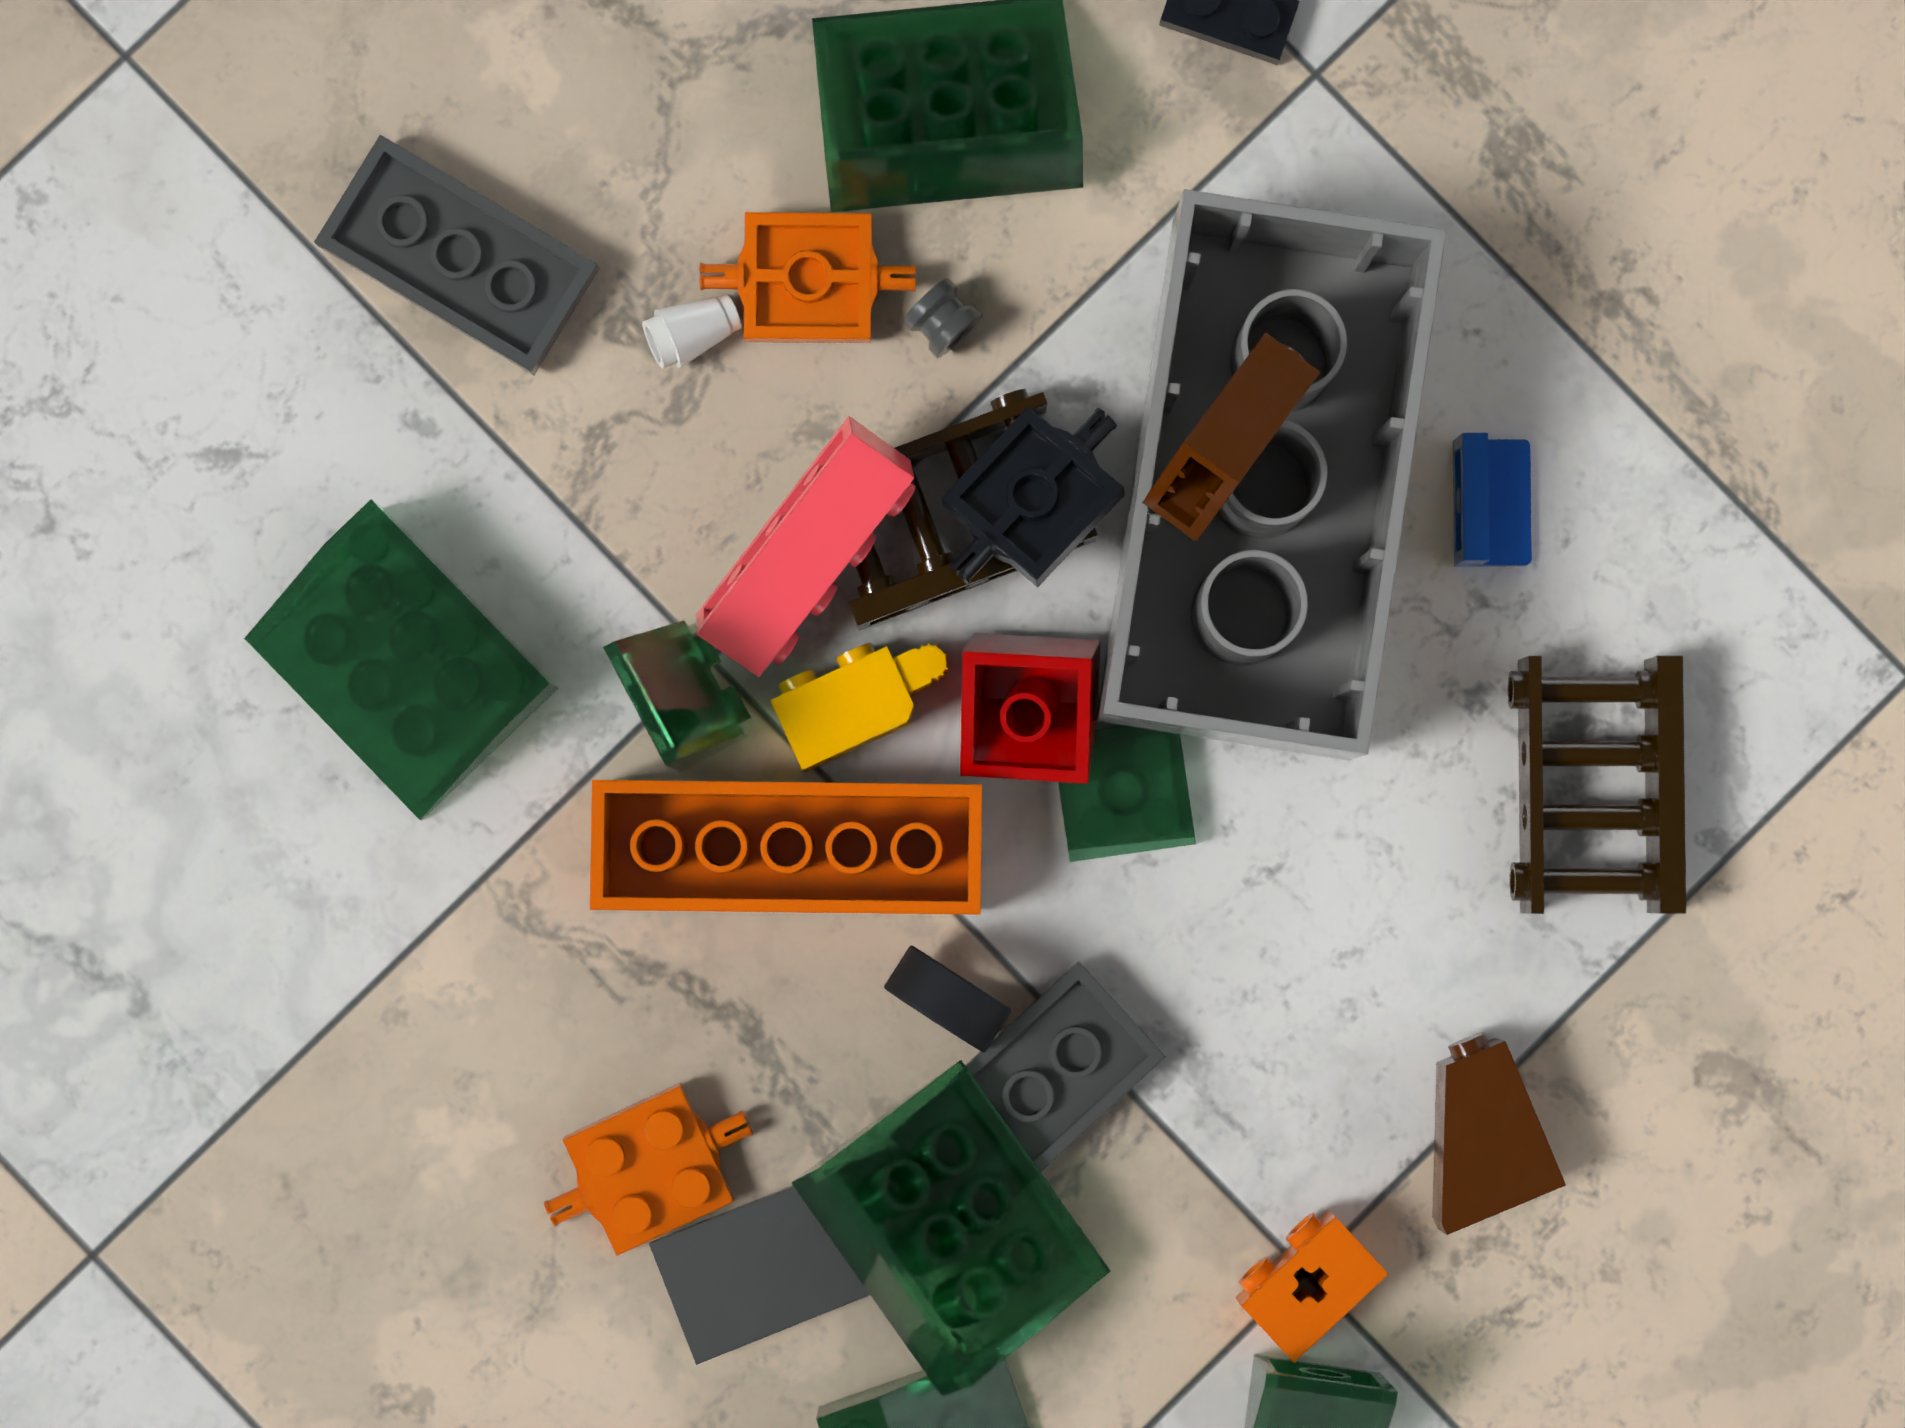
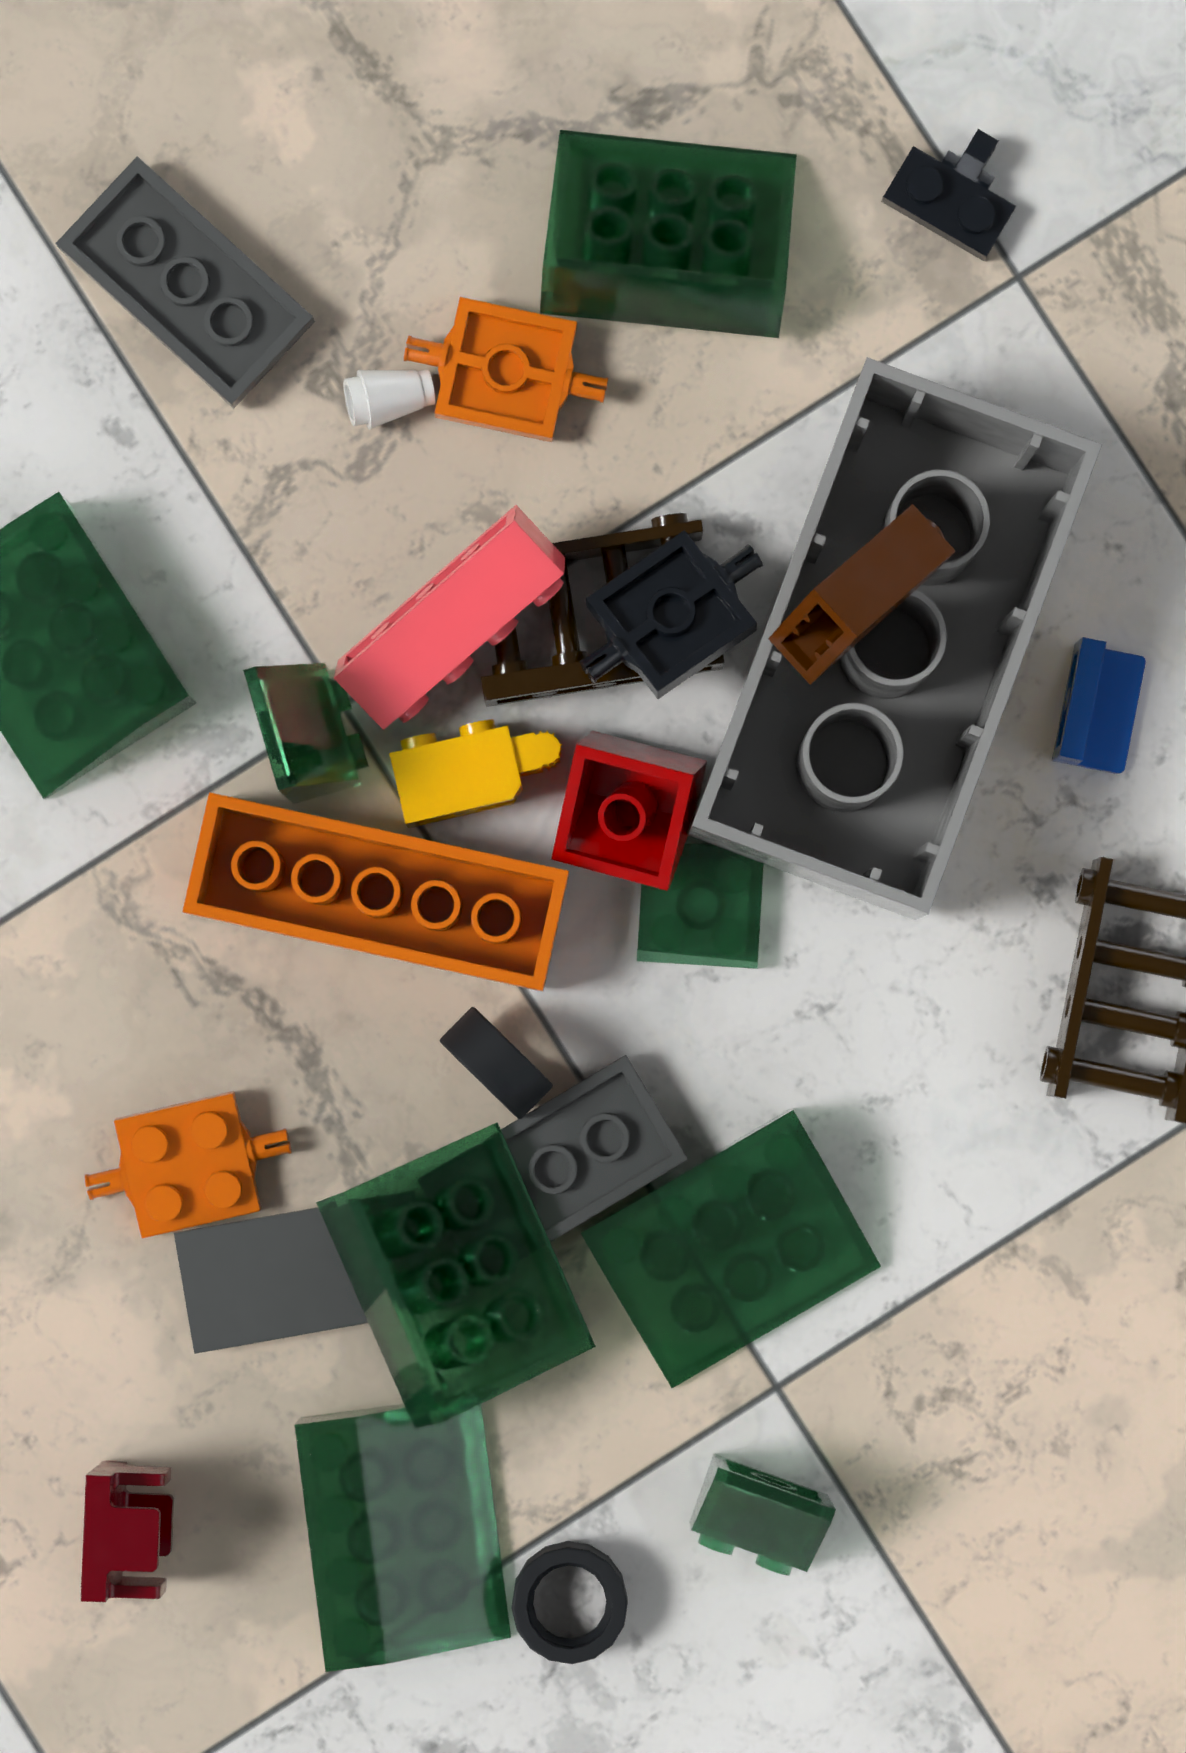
camera: 15 degrees right, 0 degrees up
dark grey wheel [903,278,983,359] -> none
orange brick [1235,1211,1388,1363] -> none
reddish brown slope [1432,1032,1566,1235] -> none
none -> clear green slope [581,1109,881,1388]

